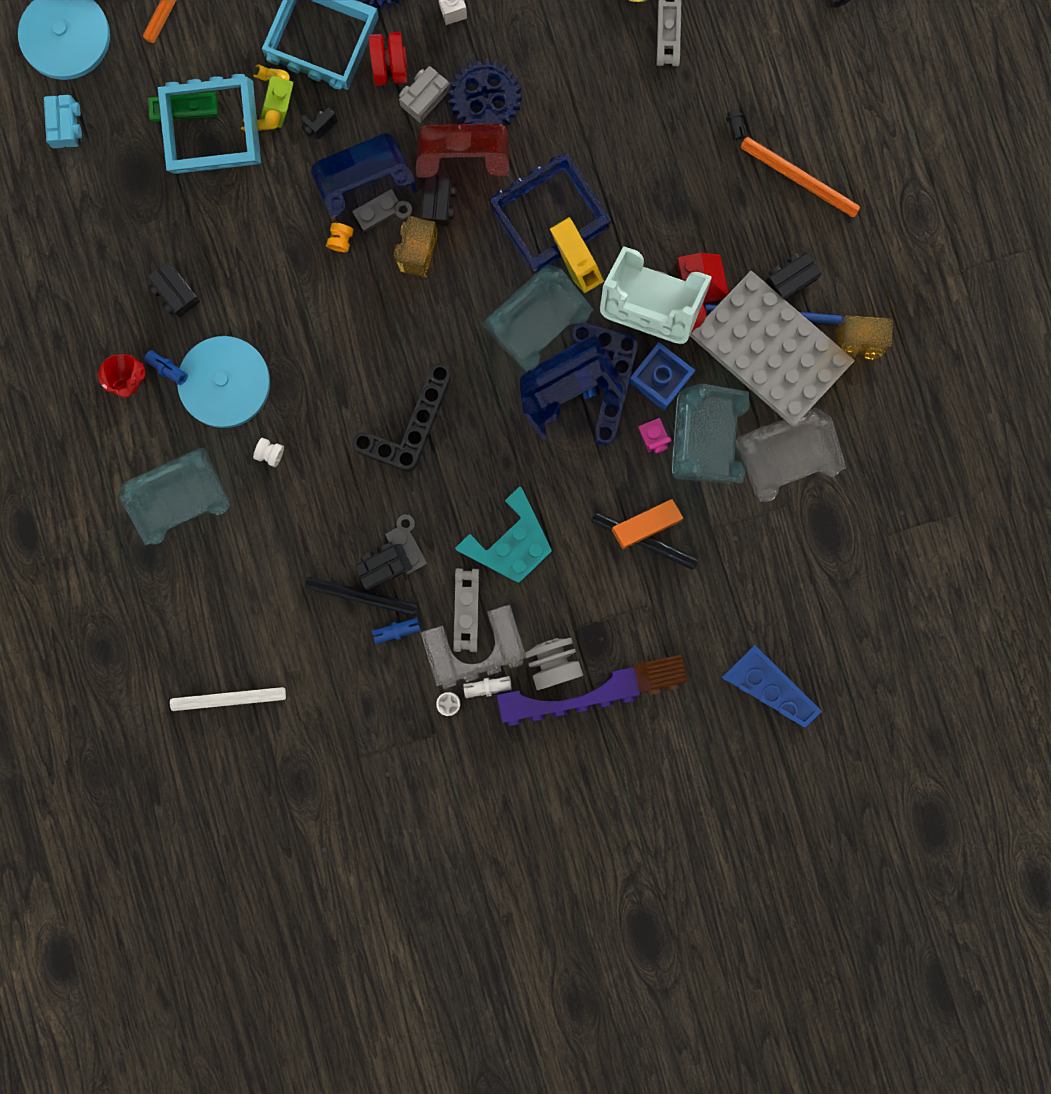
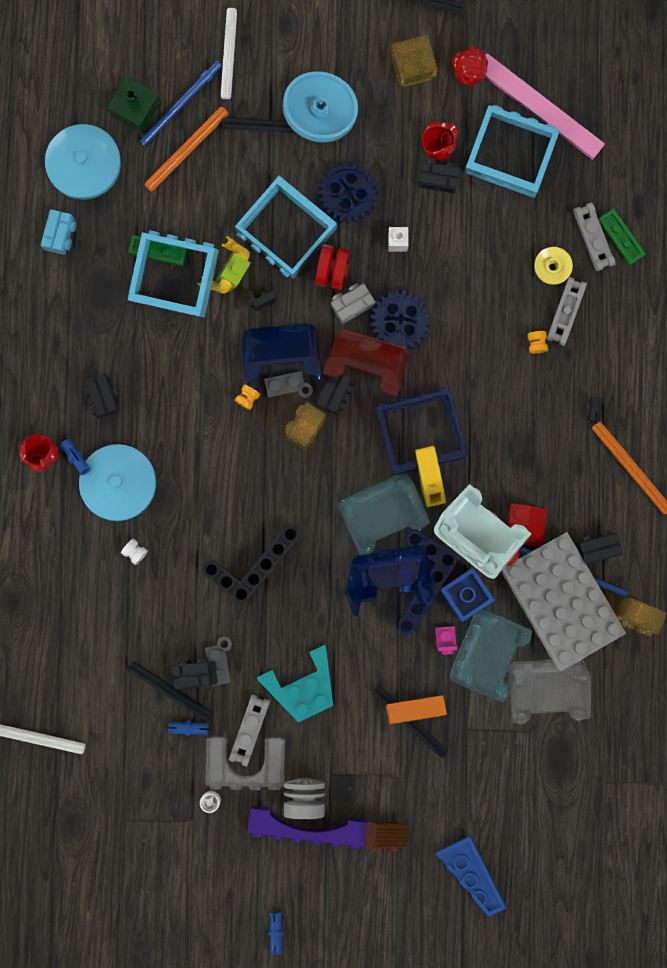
camera: 20 degrees right, 0 degrees up
clear light blue windscreen [119,448,230,546] -> none
white pin [463,676,512,698] -> none
none -> blue pin [268,912,284,955]
none -> light orange wheel [527,331,548,354]

